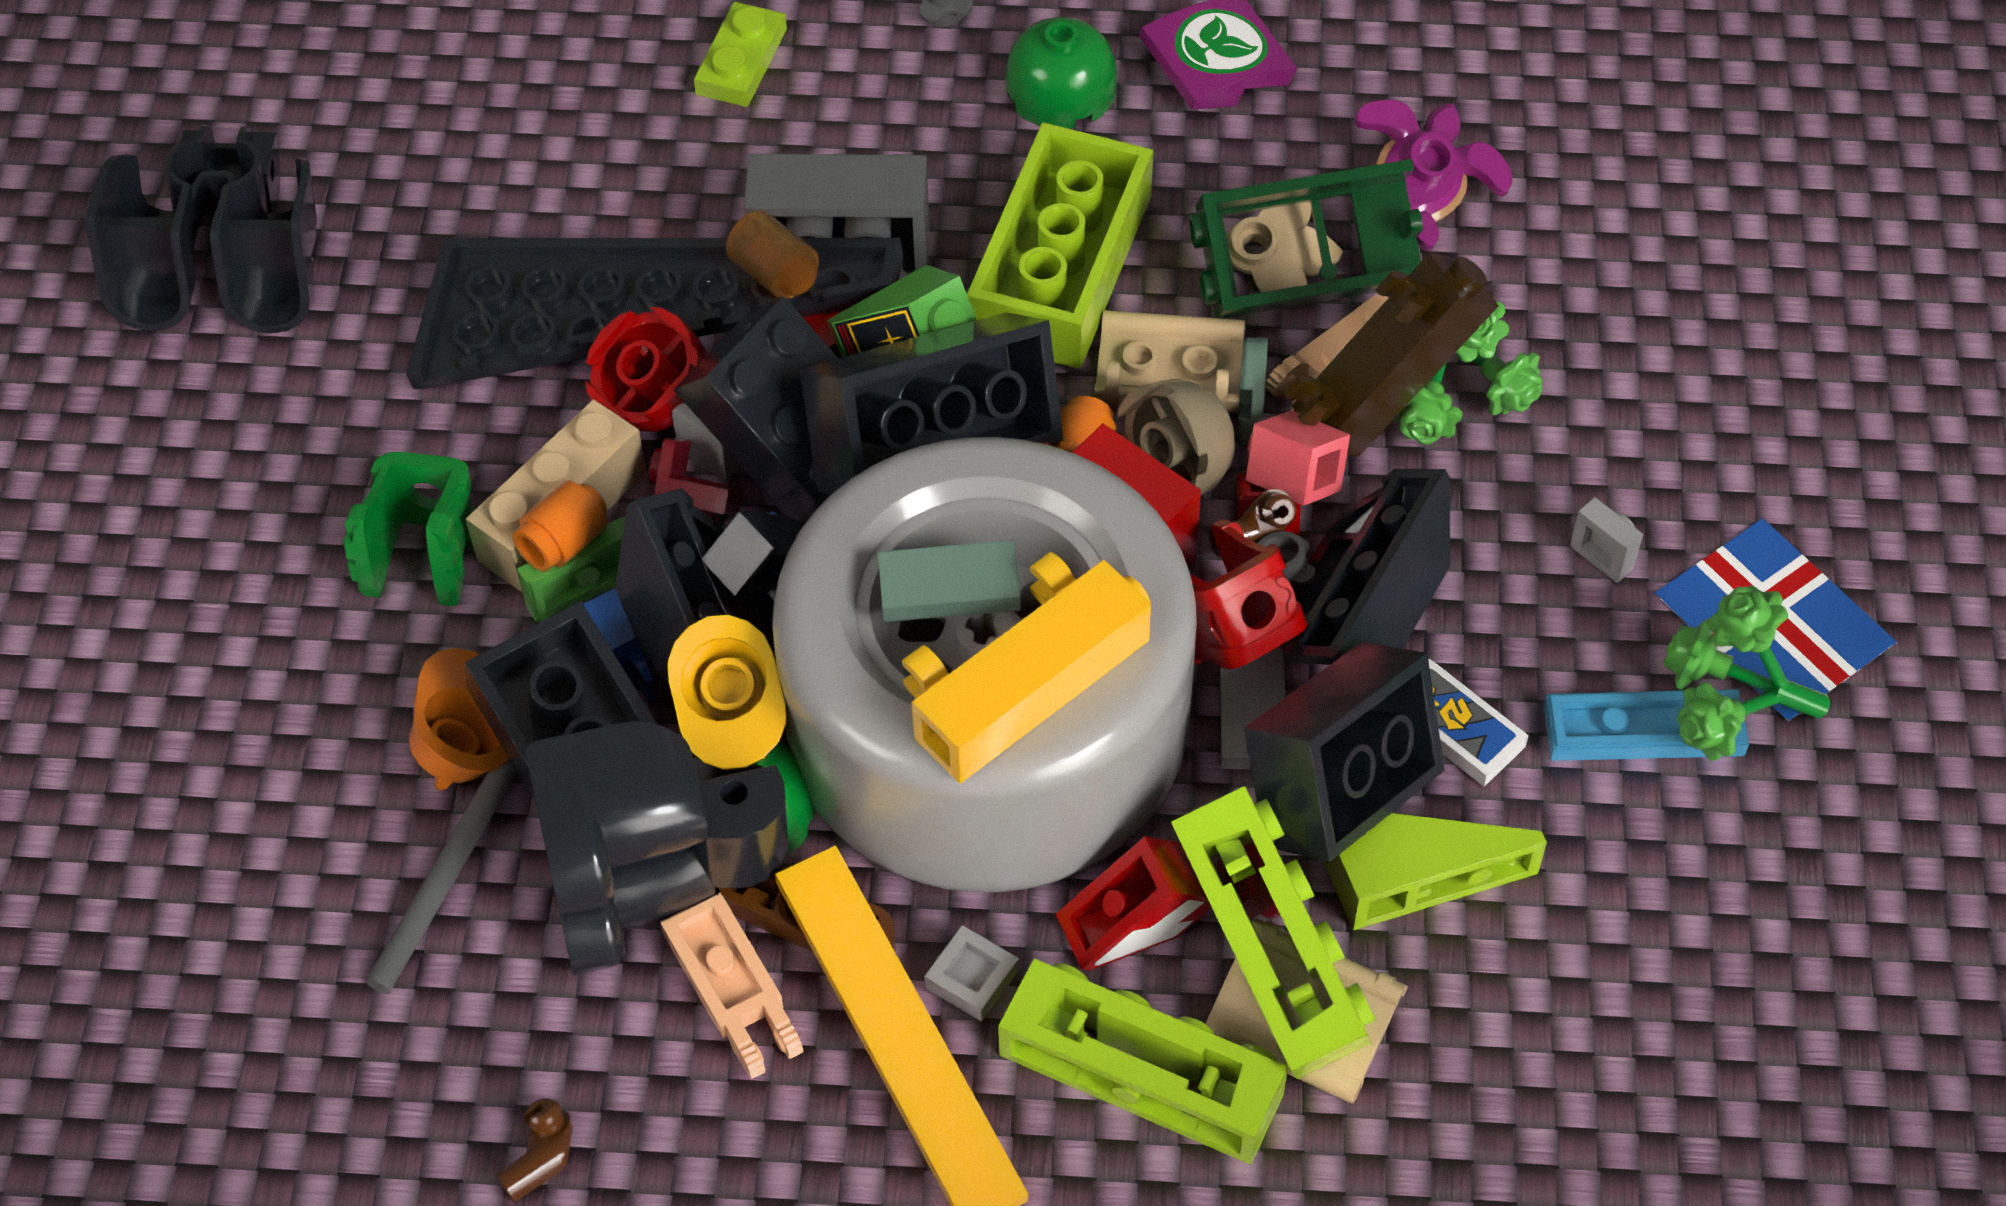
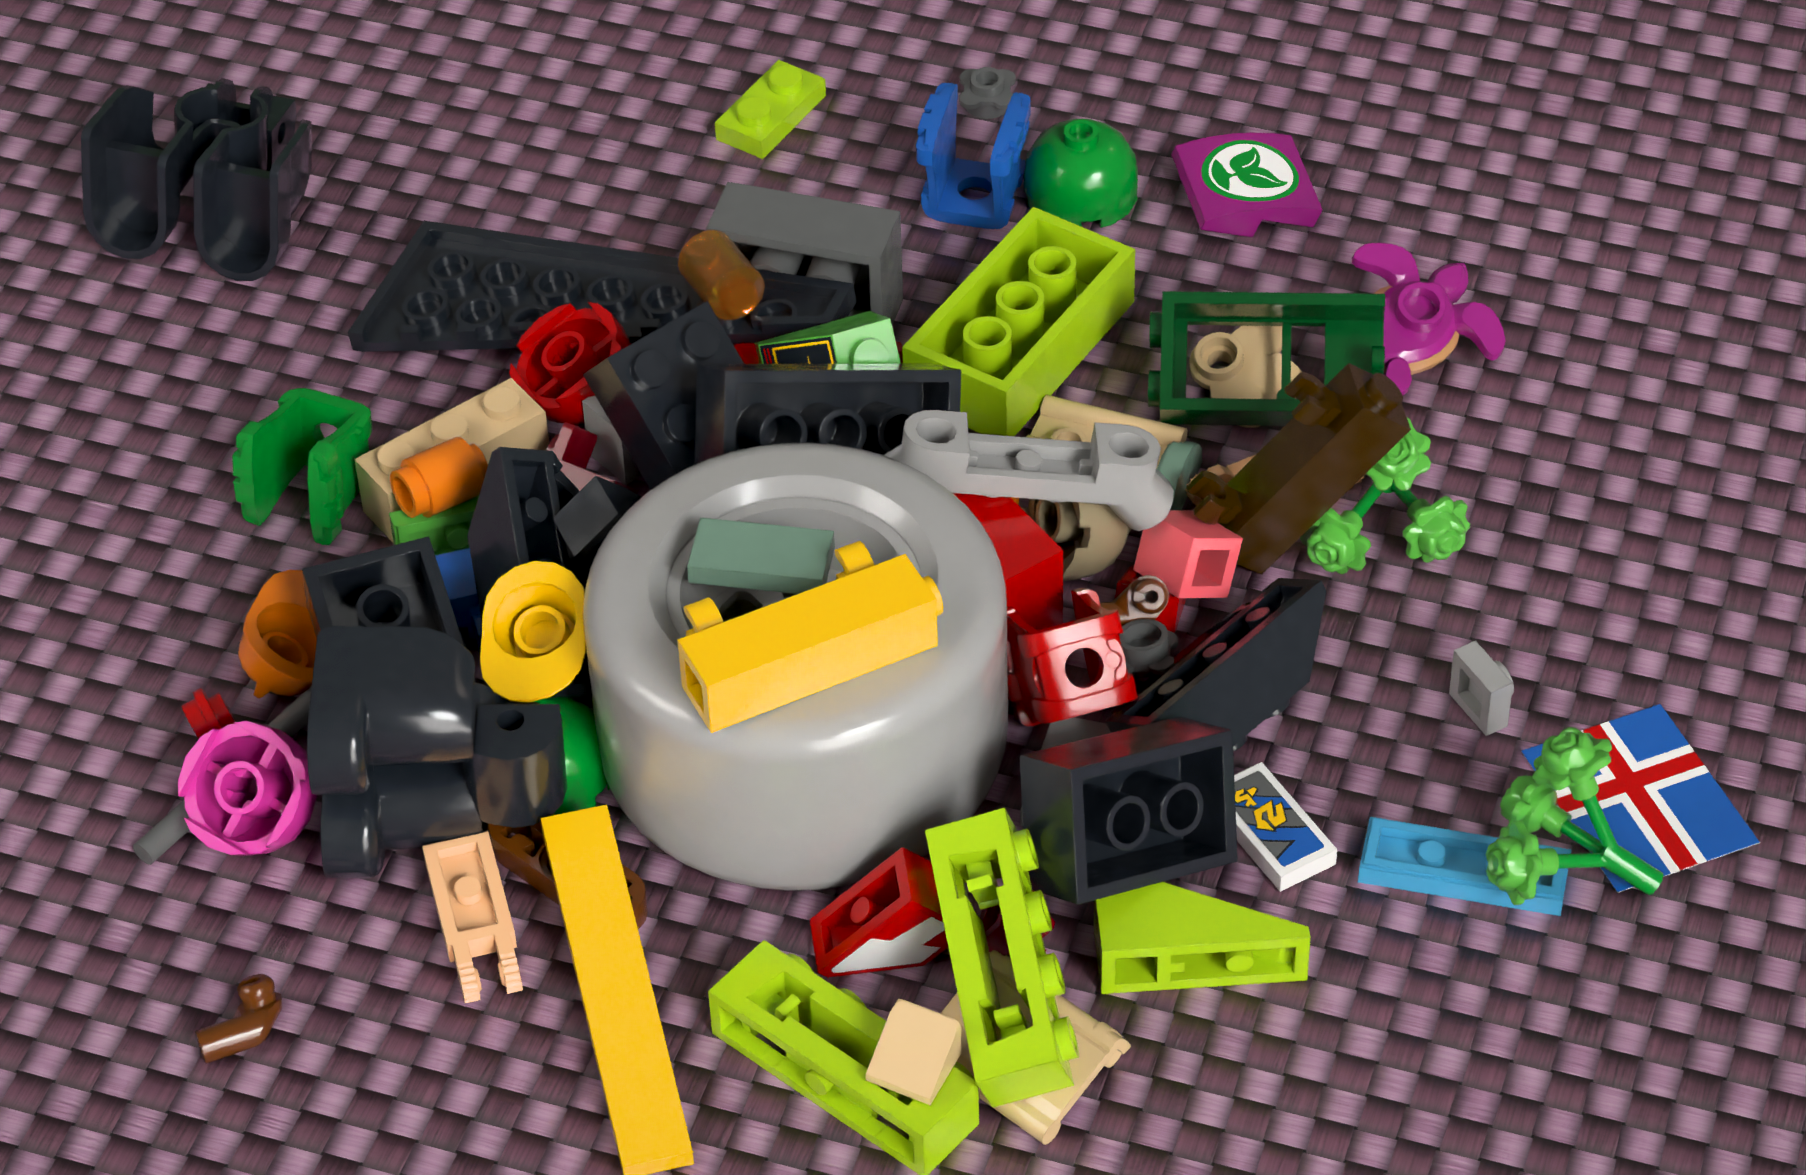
camera: 15 degrees right, 10 degrees down
light grey plate [924,925,1019,1022] -> none
none -> dark pink cylinder [178,721,317,856]
none -> red plate [181,687,236,739]
none -> tan slope [866,999,962,1105]
none -> light grey plate [884,410,1174,531]
none -> blue piece [916,83,1031,229]

